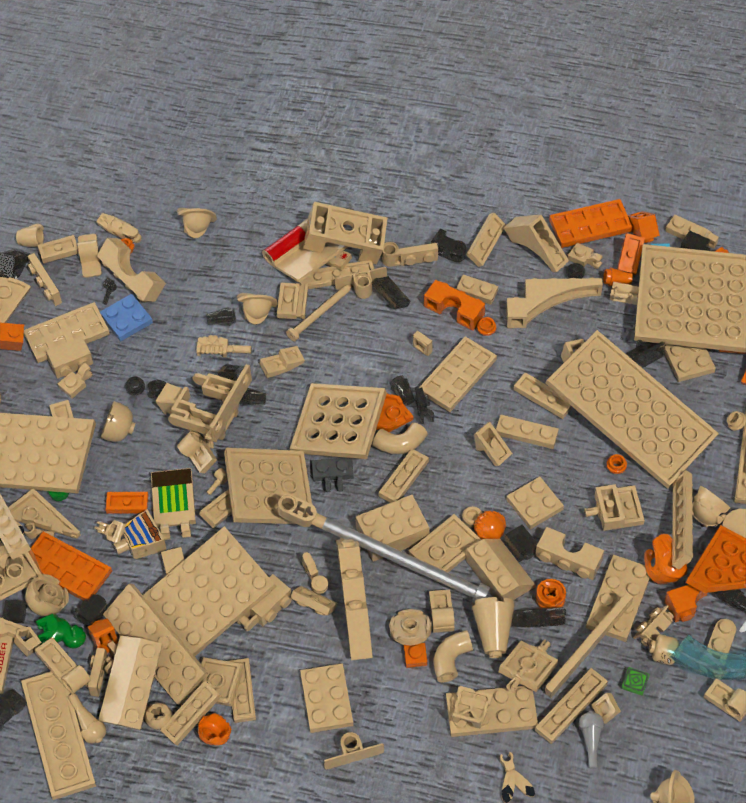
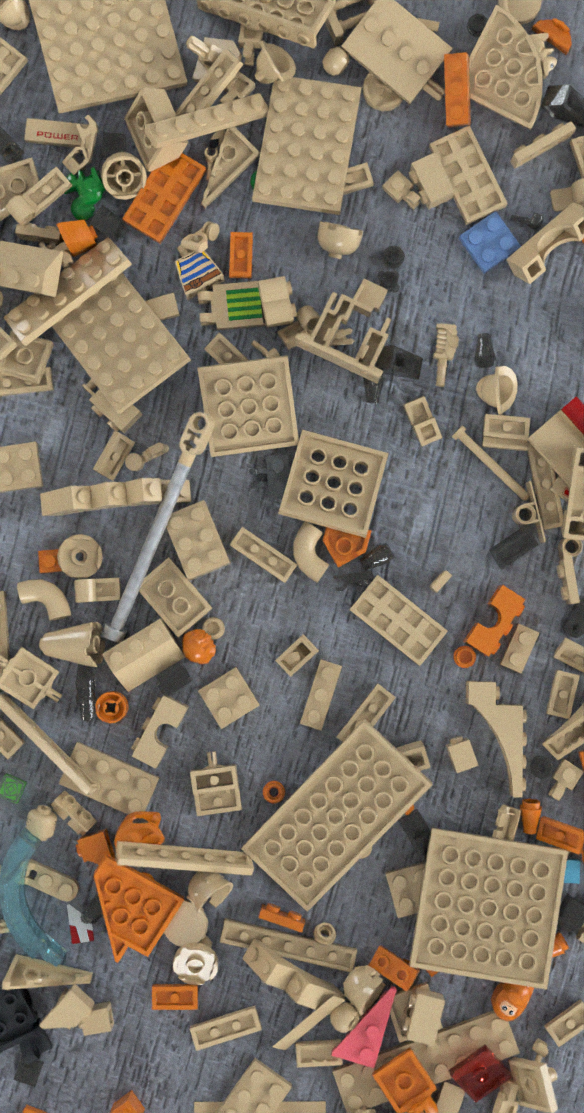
camera: 95 degrees right, 30 degrees up
none -> tan brick [258,276,297,328]
none -> orange plate [258,903,305,933]
none -> tan brick [445,736,479,773]
none -> tan plate [546,670,580,719]

